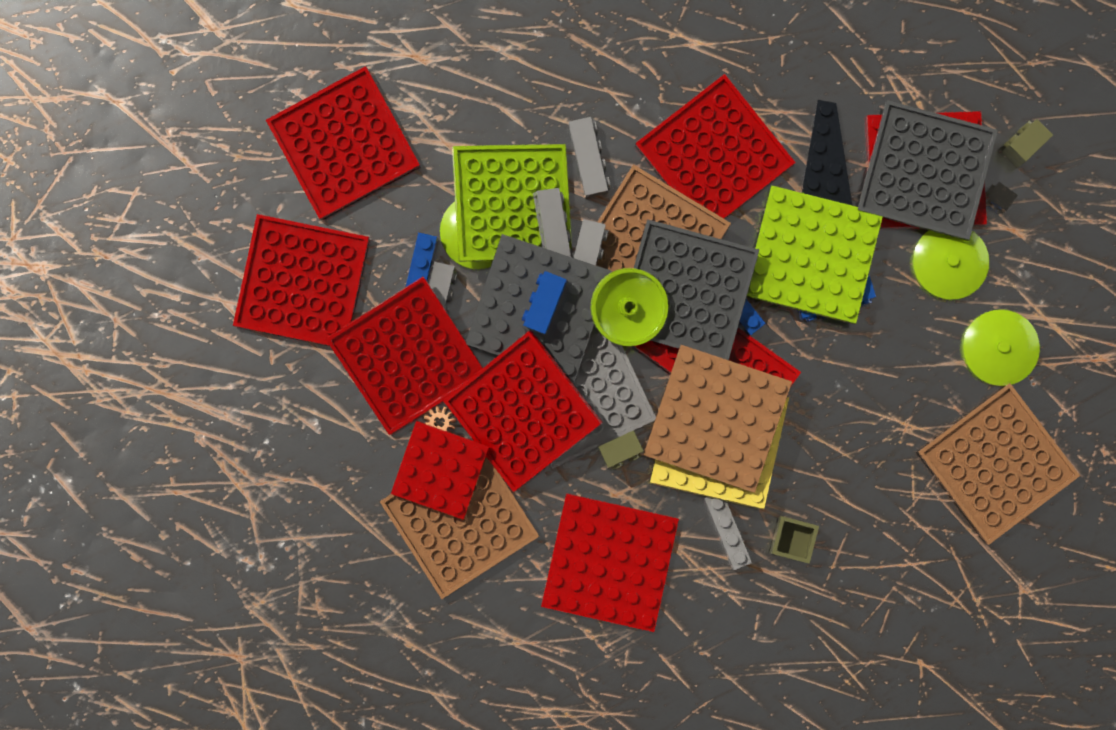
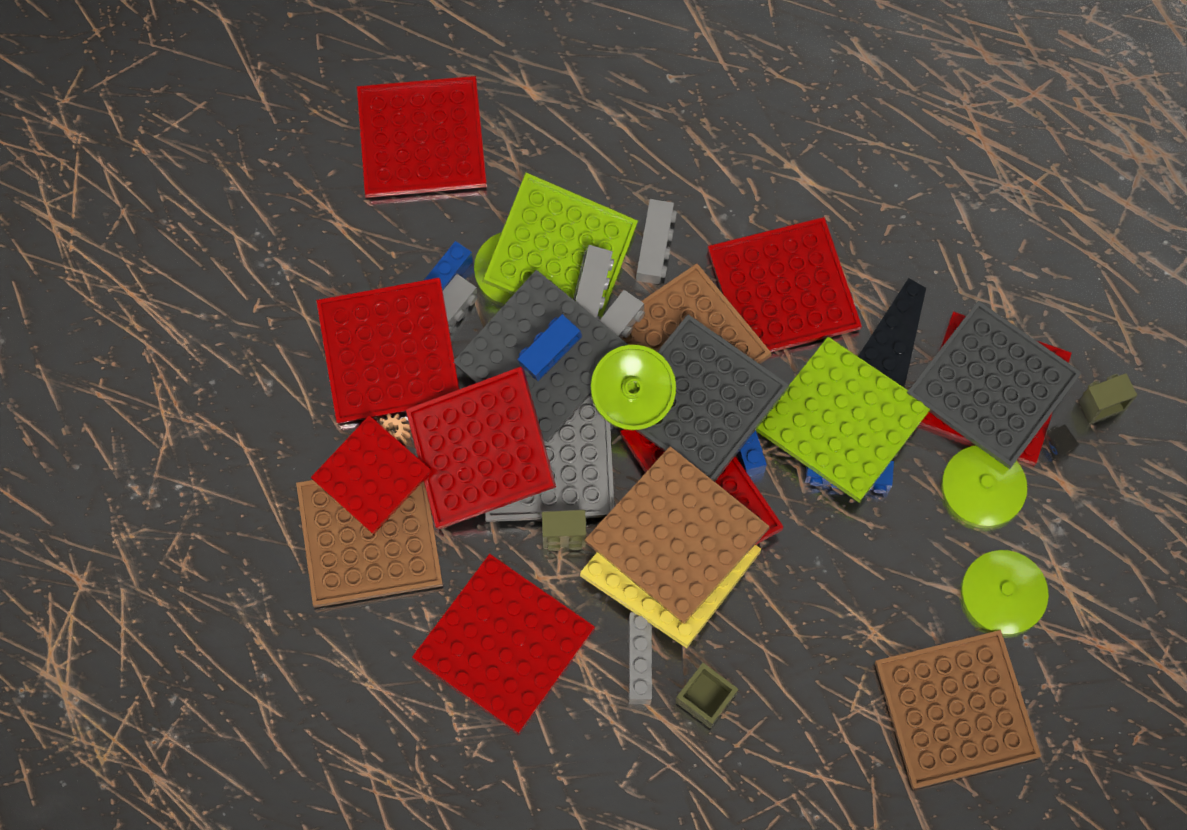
camera: 20 degrees right, 15 degrees down
red plate [233,214,369,346] -> none

